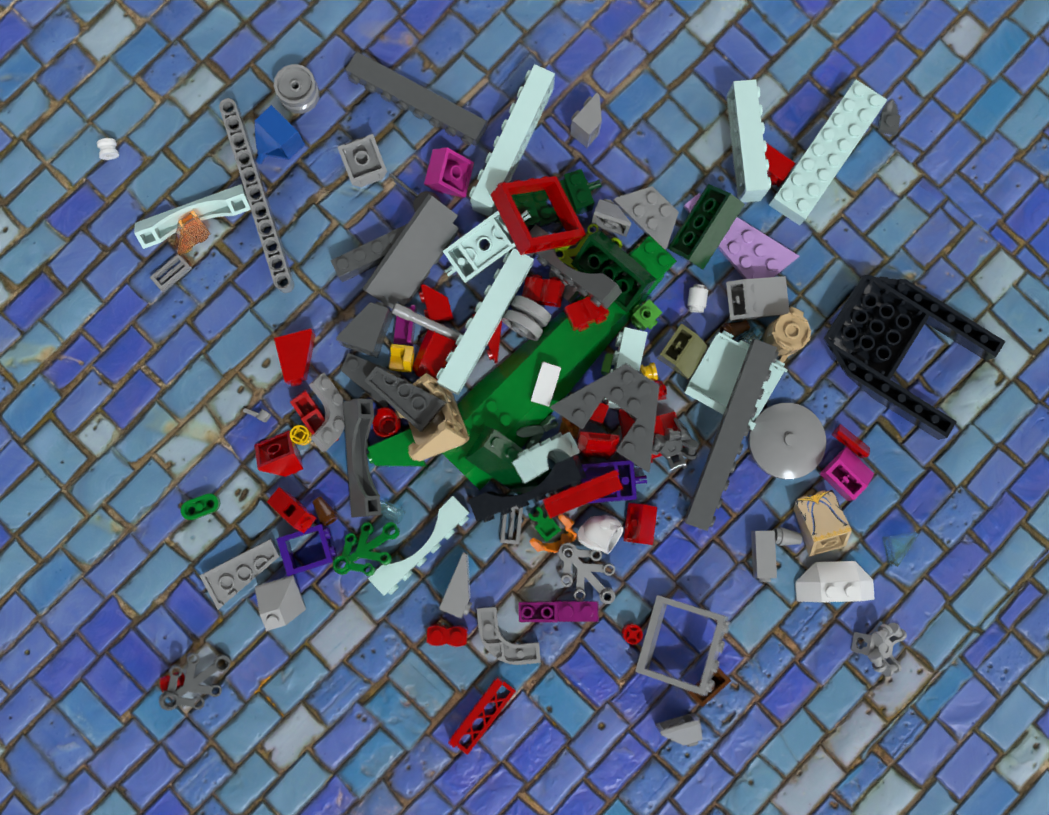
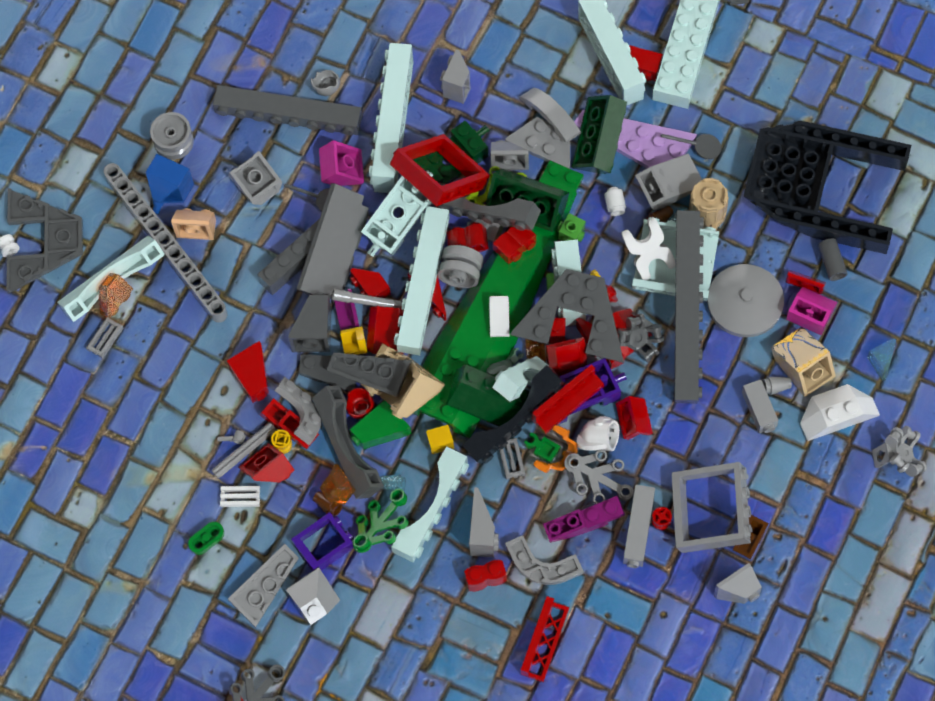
camera: 10 degrees left, 15 degrees down
red brick [267,487,316,533] -> none
olive slope [657,324,709,379] -> none
none -> dark grey wing [6,188,83,294]
none -> light nougat slope [171,208,216,240]
none -> light grey axle [212,423,276,478]
none -> white tile [220,486,260,507]
none -> light grey hair [311,70,340,96]
none -> clear orange slope [320,464,355,504]
none -> yellow panel [426,425,454,454]
none -> light grey slope [520,87,581,143]
none -> white piece [621,217,676,280]
none -> light grey slope [623,485,655,568]
none -> dark grey piece [661,134,721,159]
none -> dark grey pin [818,238,848,281]

